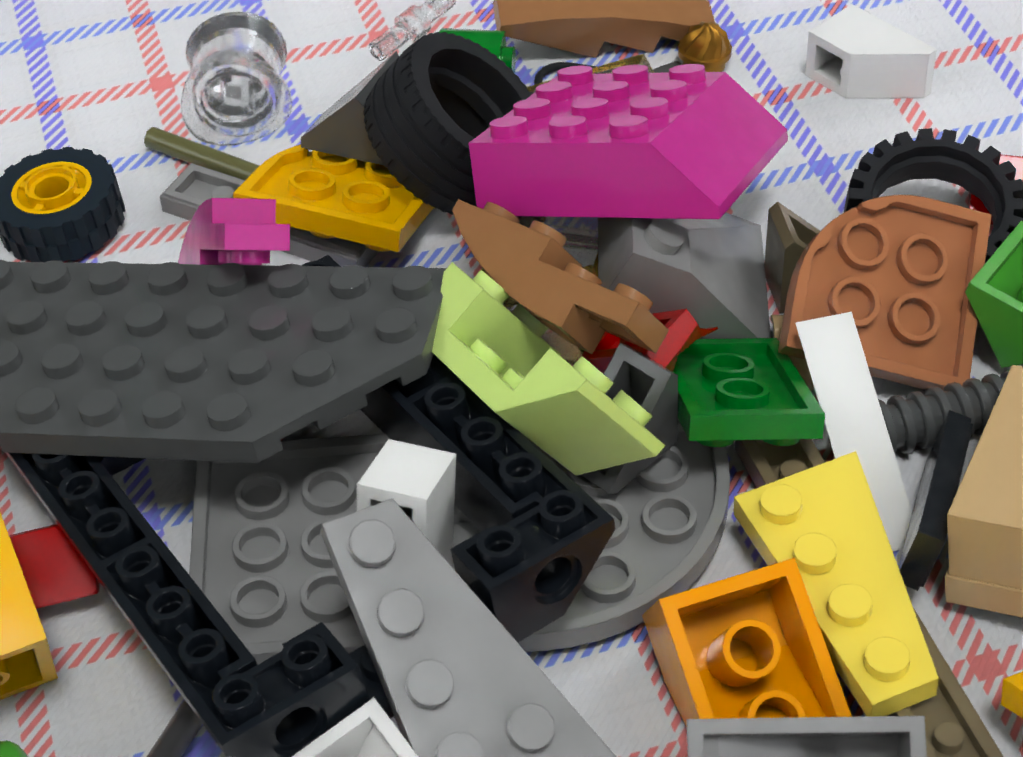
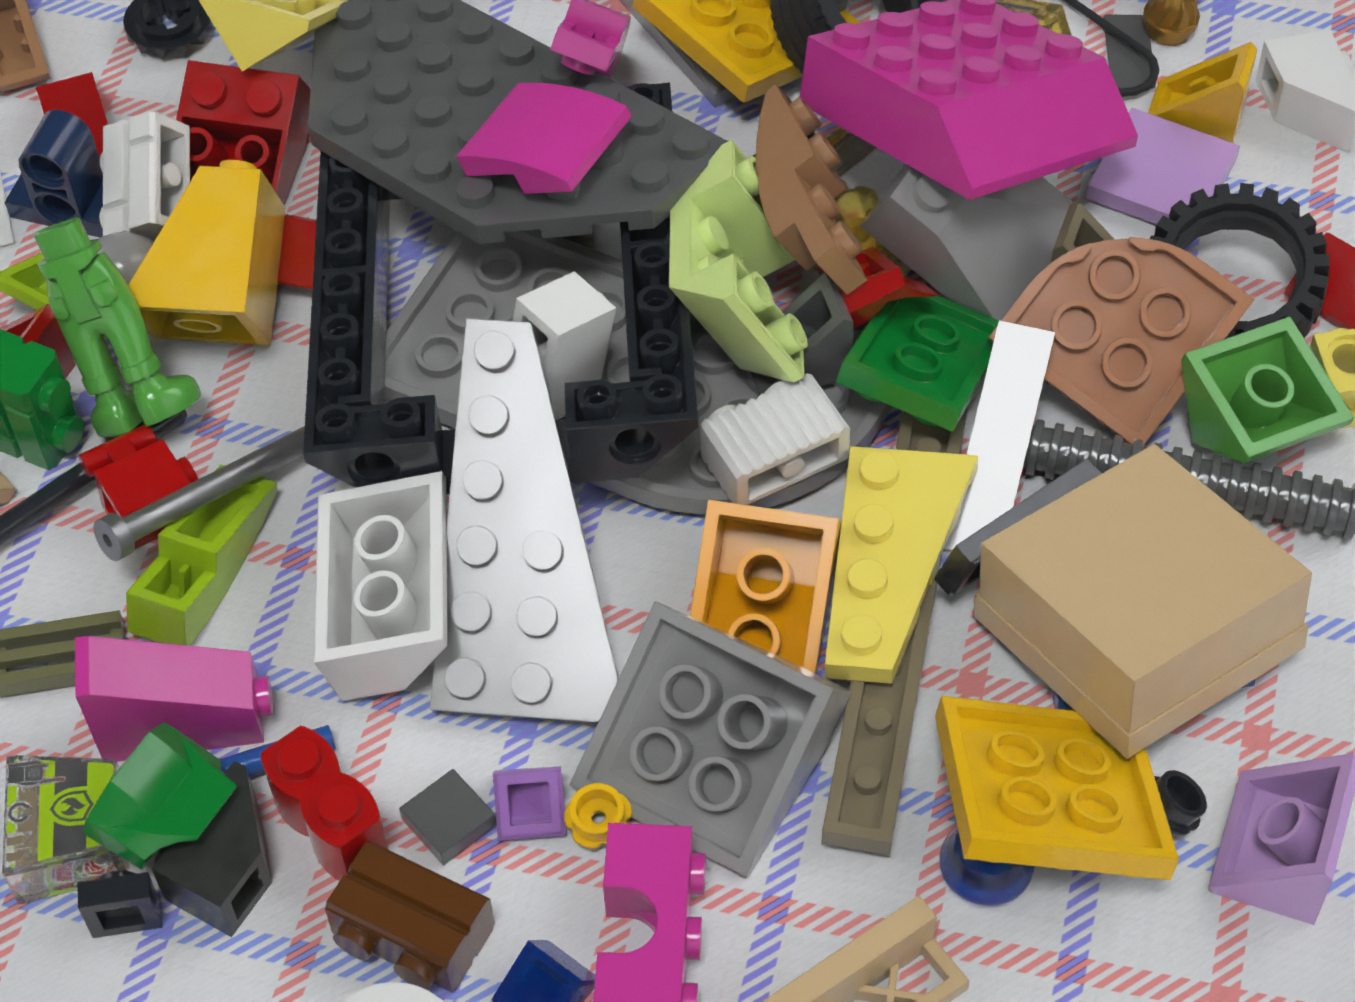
camera: 30 degrees right, 10 degrees up
none -> dark pink slope [456,83,632,194]
none -> white brick [700,373,850,505]
none -> lavender tile [1085,108,1240,225]
none -> yellow slope [1148,42,1257,143]

